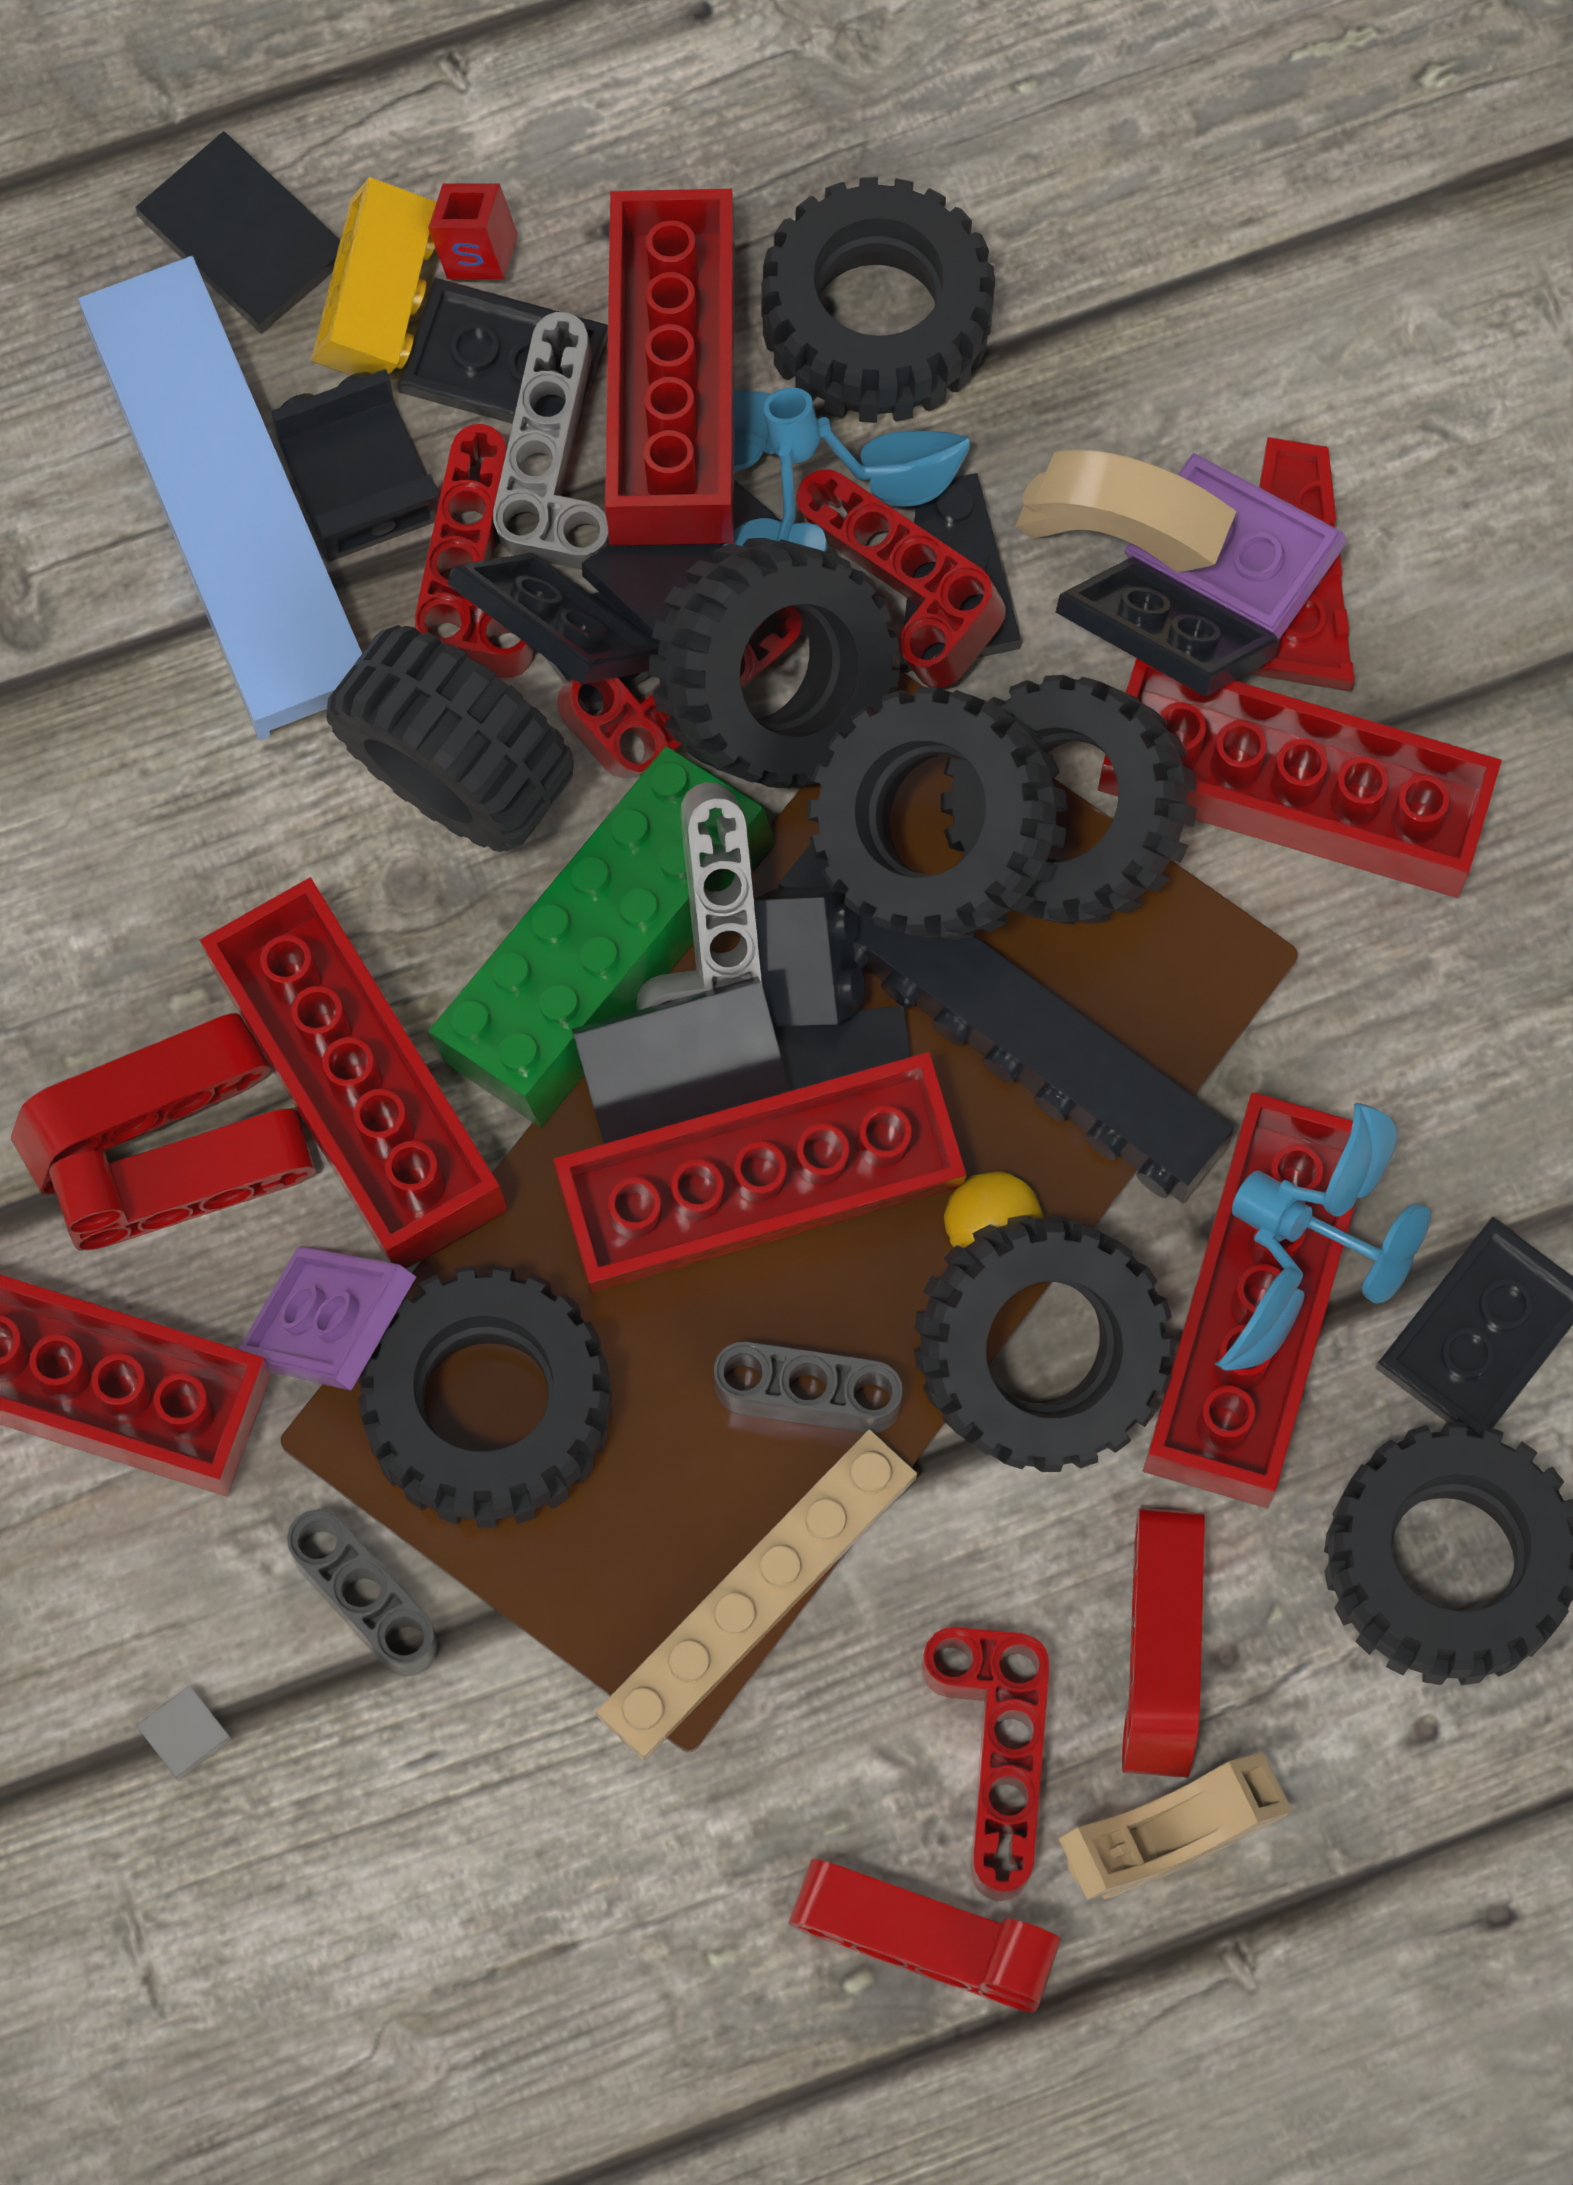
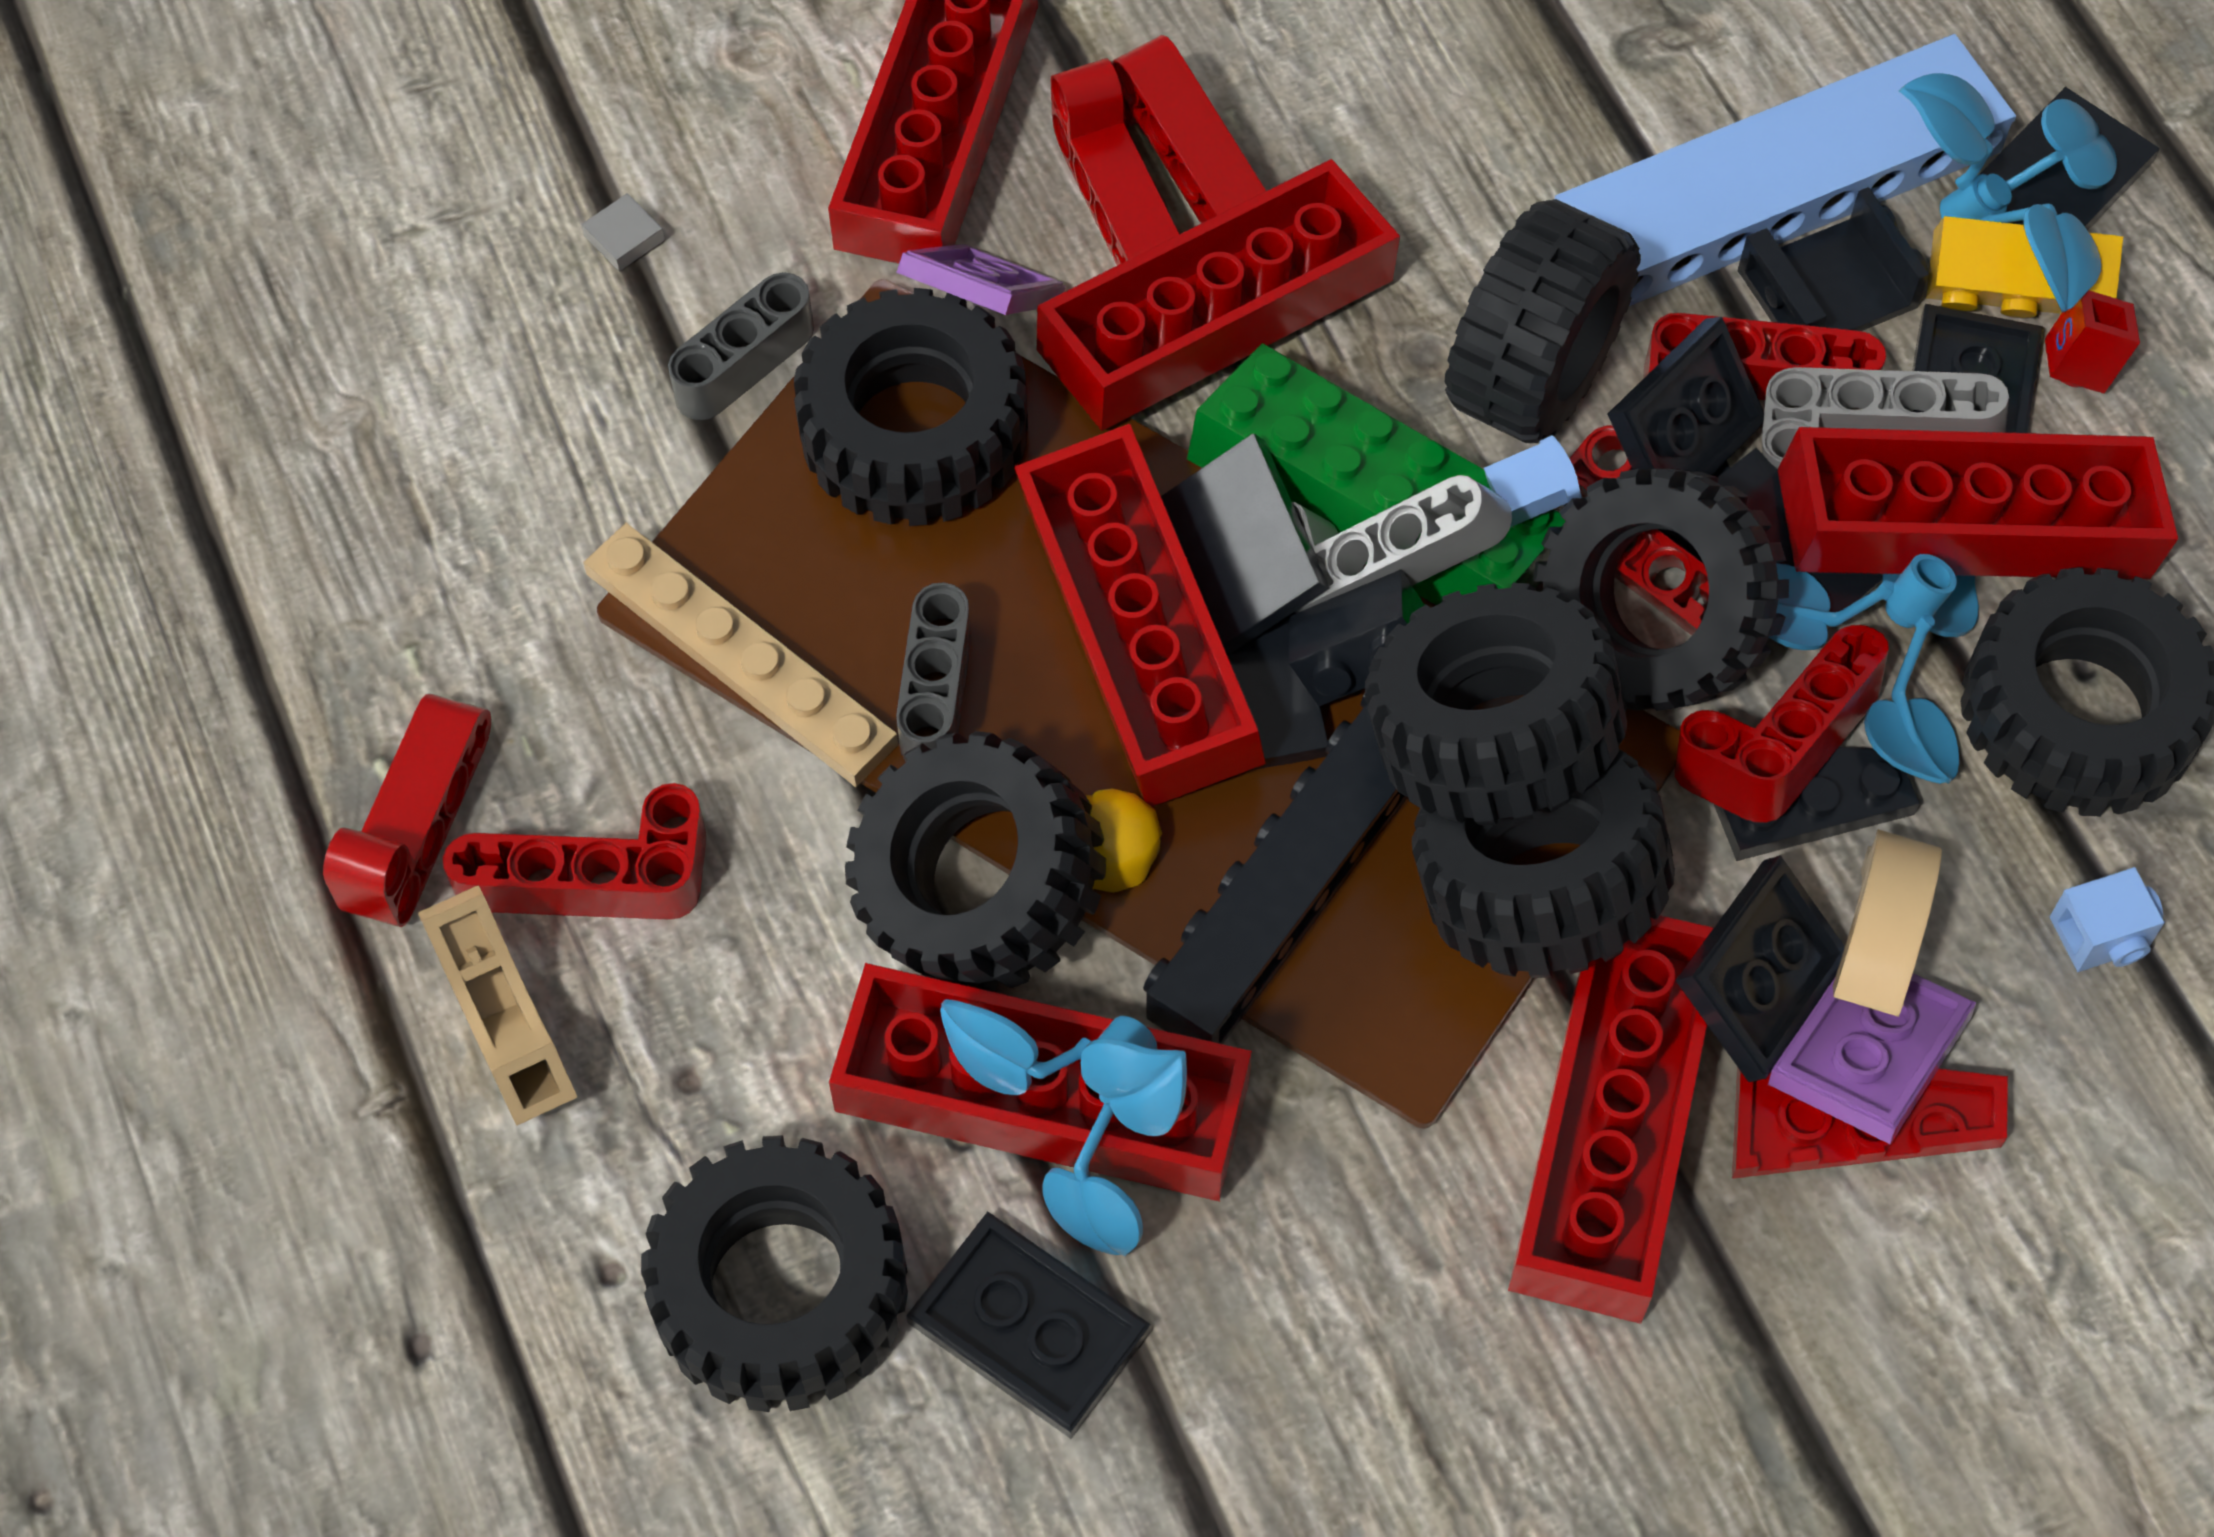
camera: 90 degrees right, 10 degrees down
red beam [1122,1508,1205,1778] -> none
none -> light blue tile [1484,435,1582,527]
none -> dark azure plant [1899,73,2117,313]
none -> light blue brick [2049,867,2165,972]

